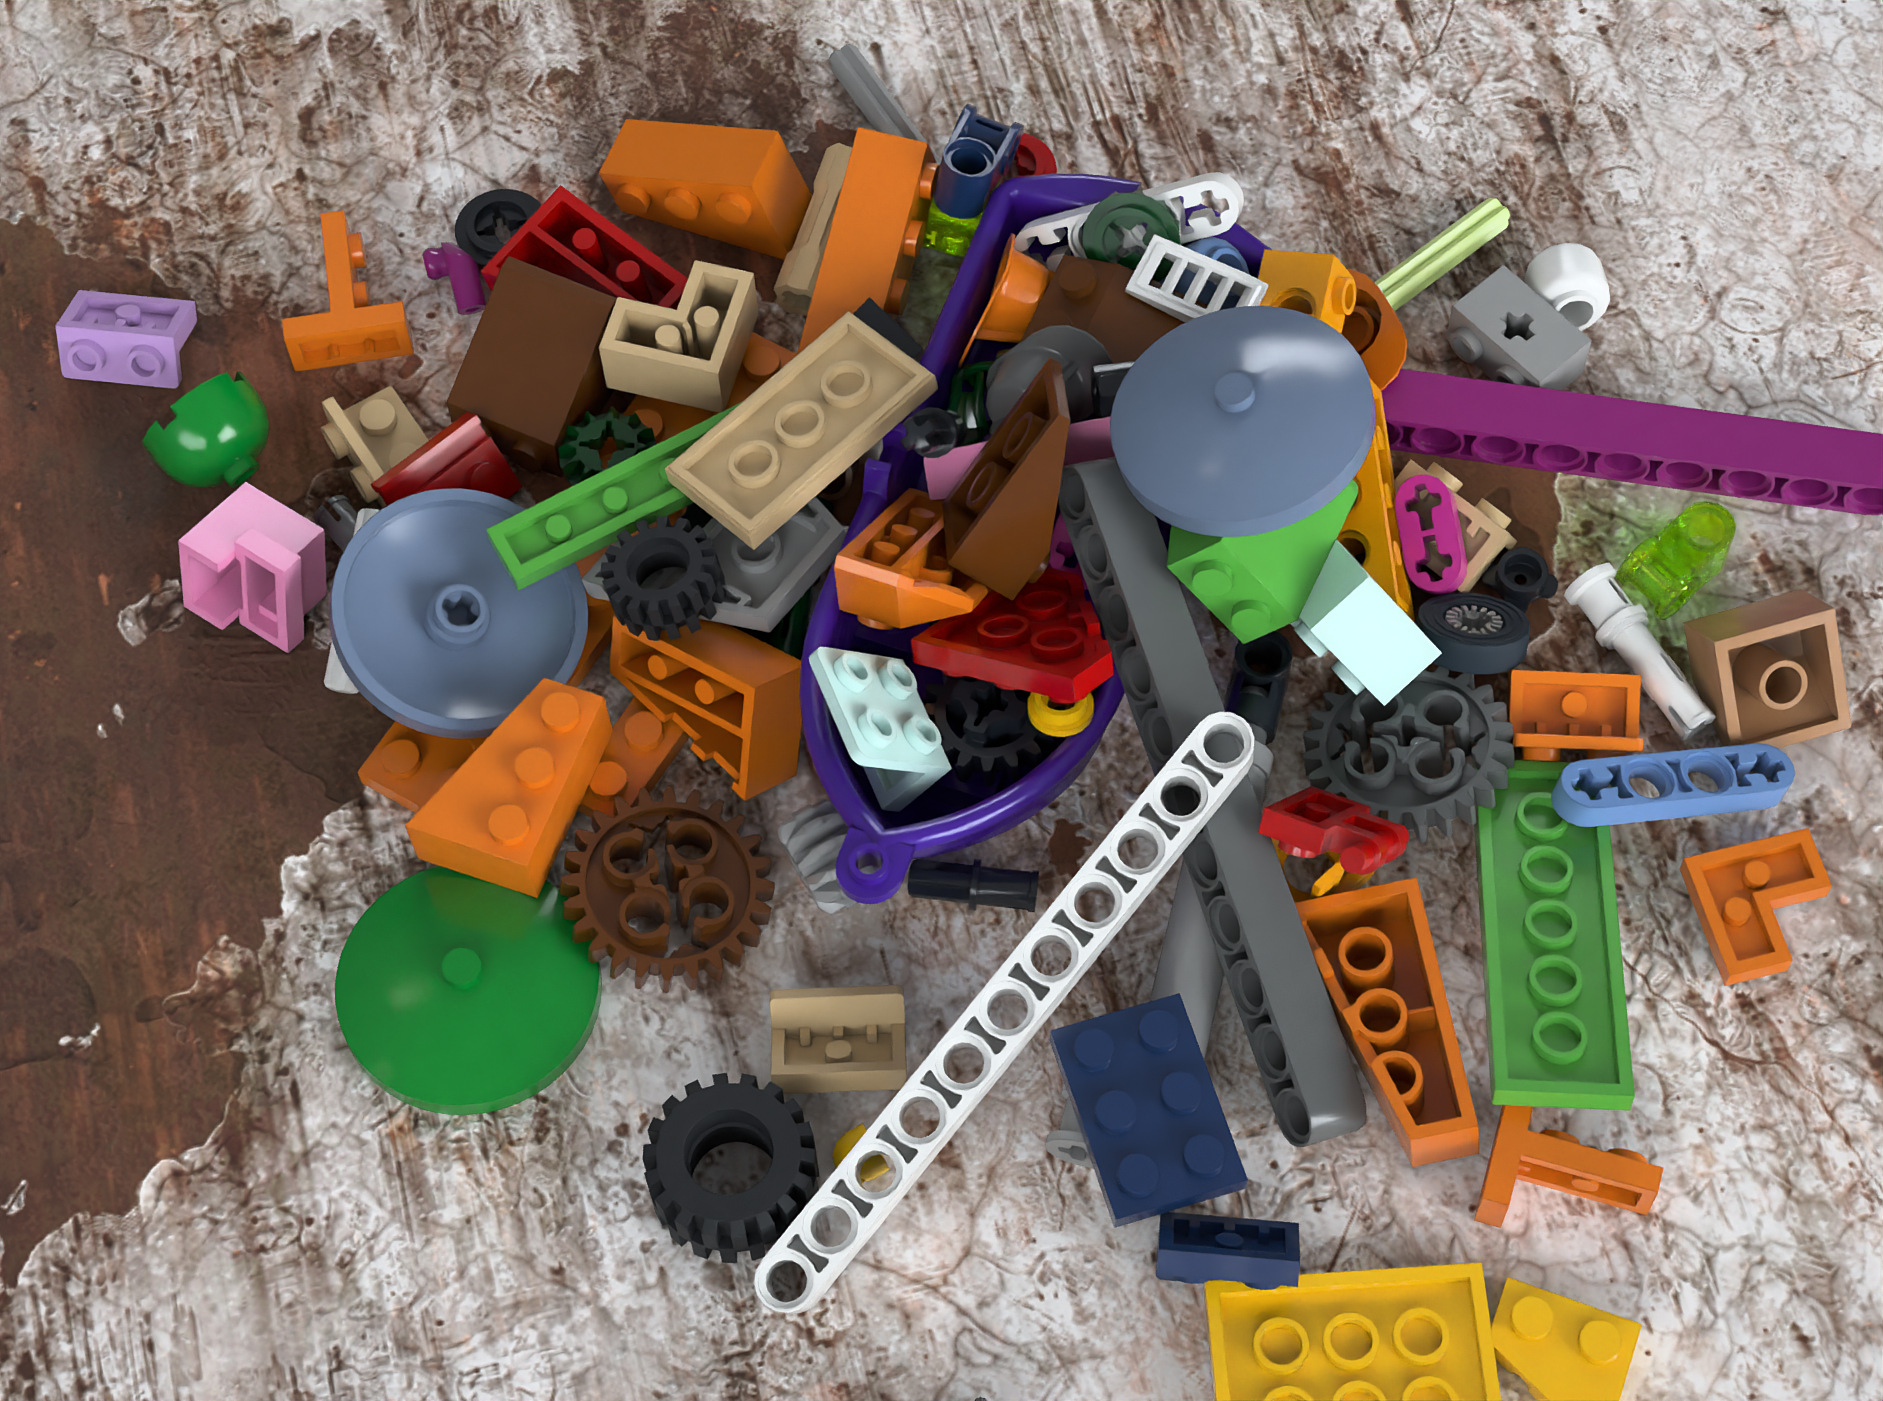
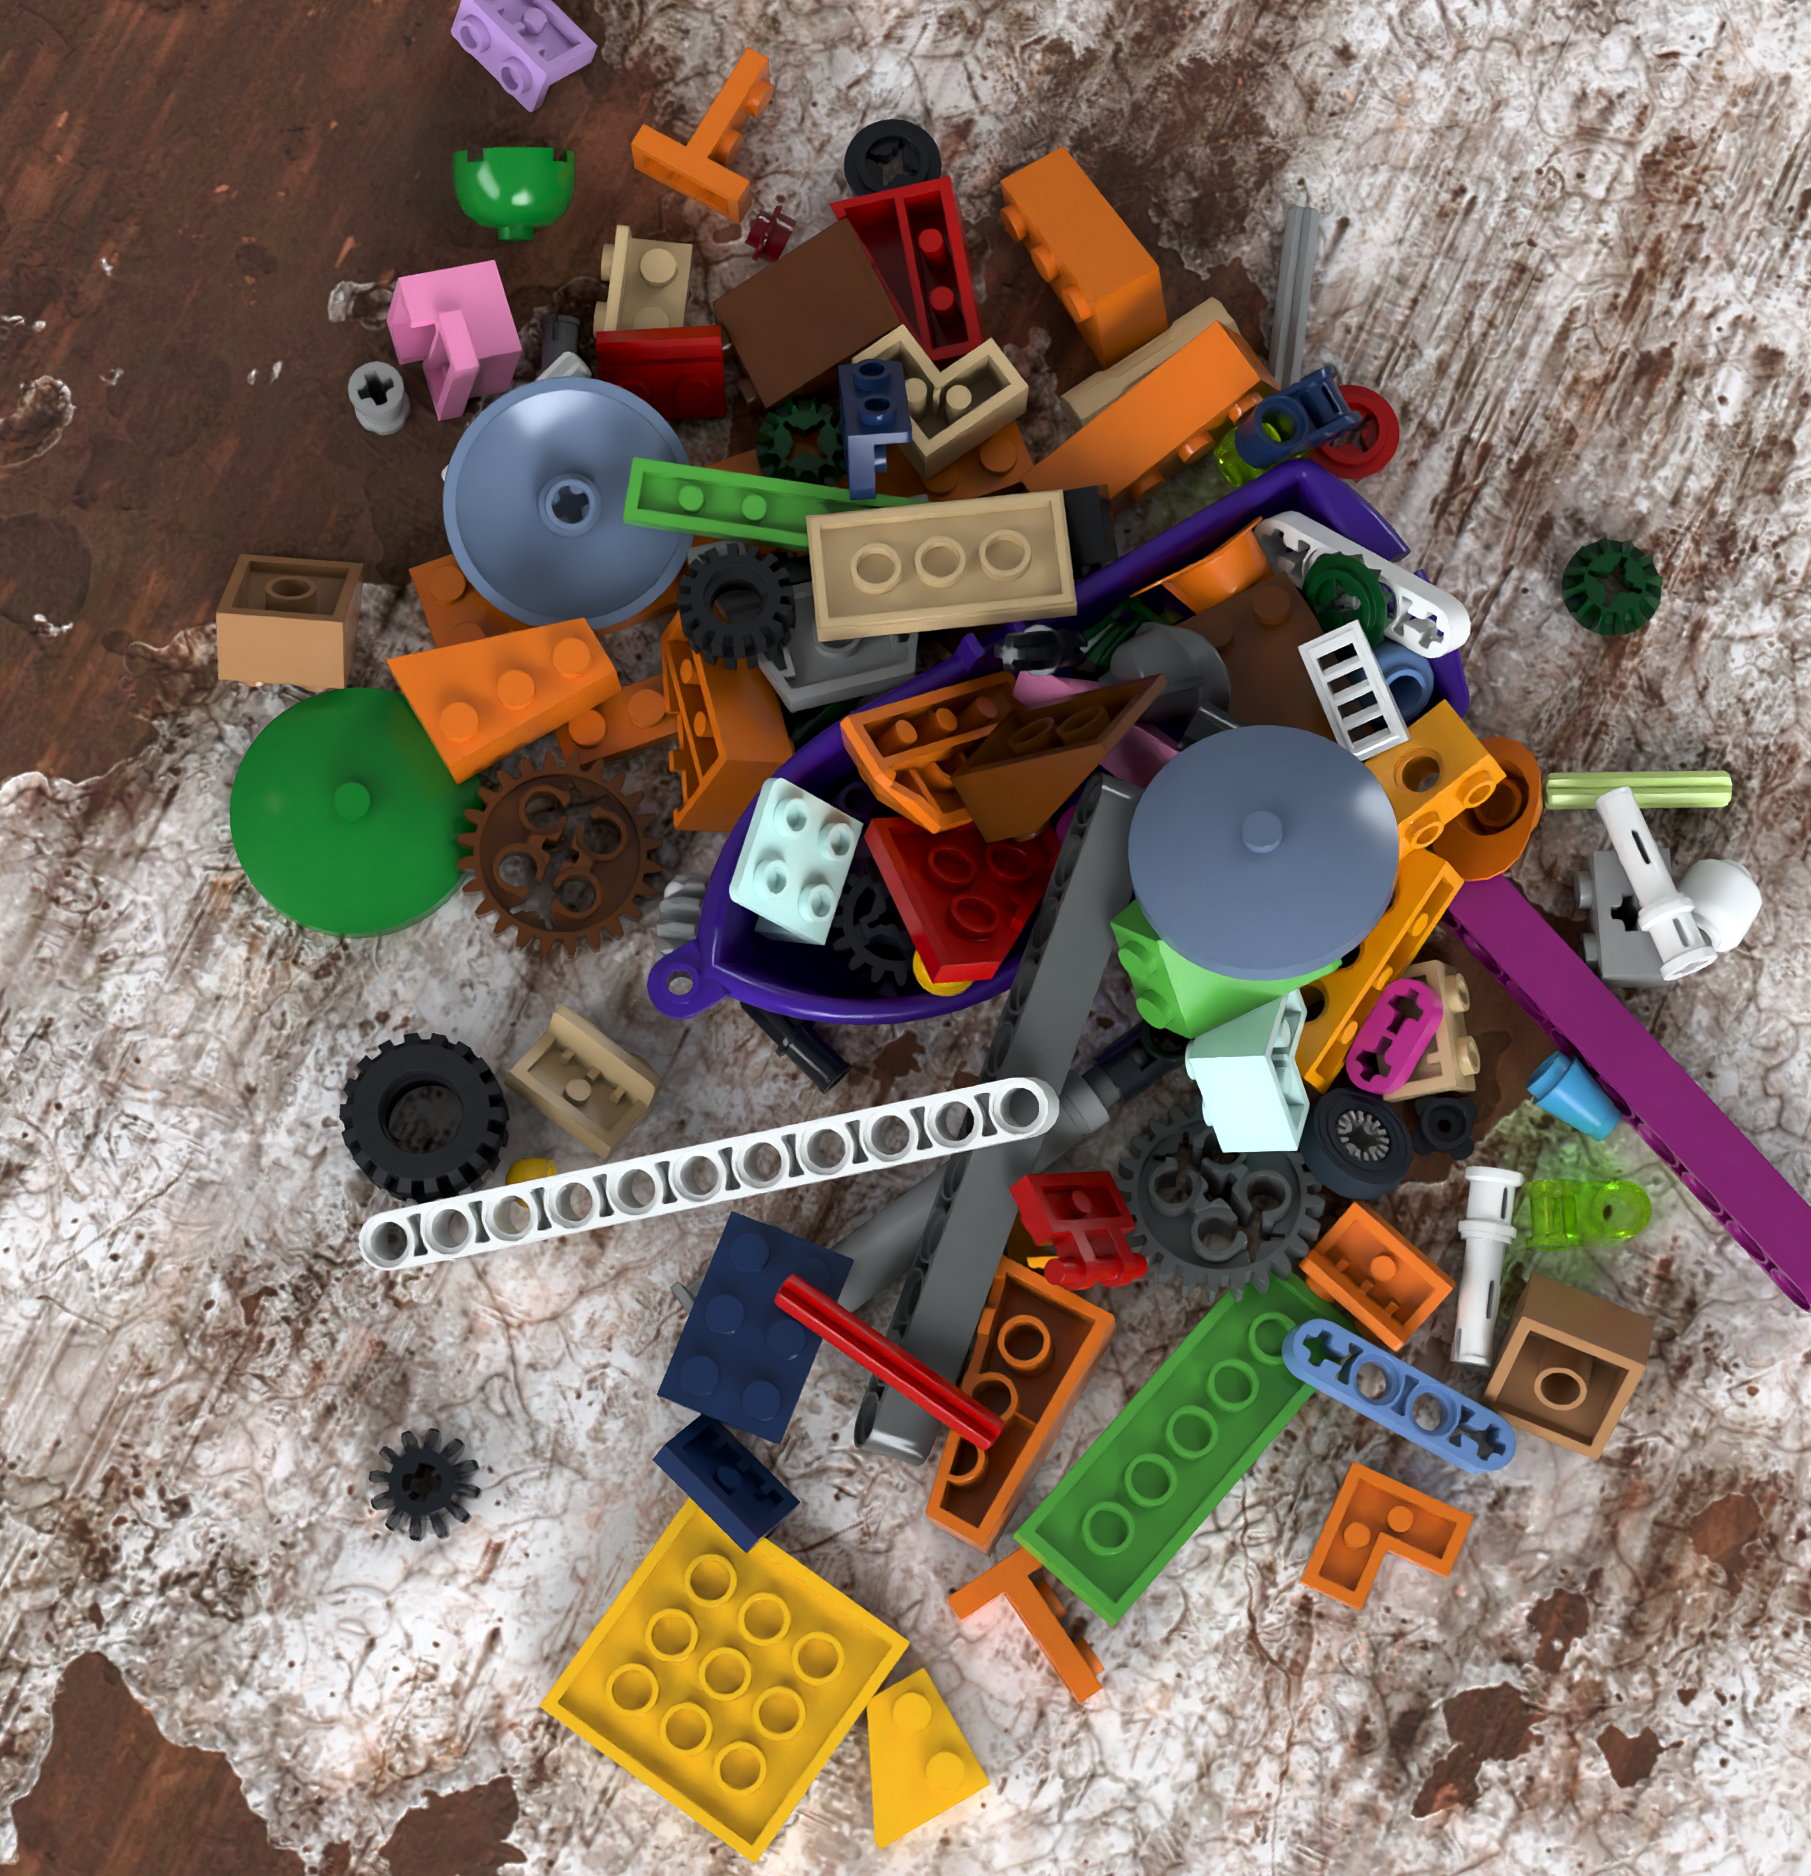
camera: 35 degrees right, 15 degrees up
magenta arm [422,242,486,315] -> none
none -> medium nougat slope [216,554,364,692]
none -> light grey bush [348,361,411,436]
none -> dark red plate [745,205,797,264]
none -> red axle [774,1274,1005,1450]
none -> dark blue bracket [838,359,912,500]
none -> dark azure cone [1525,1050,1623,1142]
none -> dark green gear [1562,536,1663,636]
none -> white pin [1595,786,1718,981]

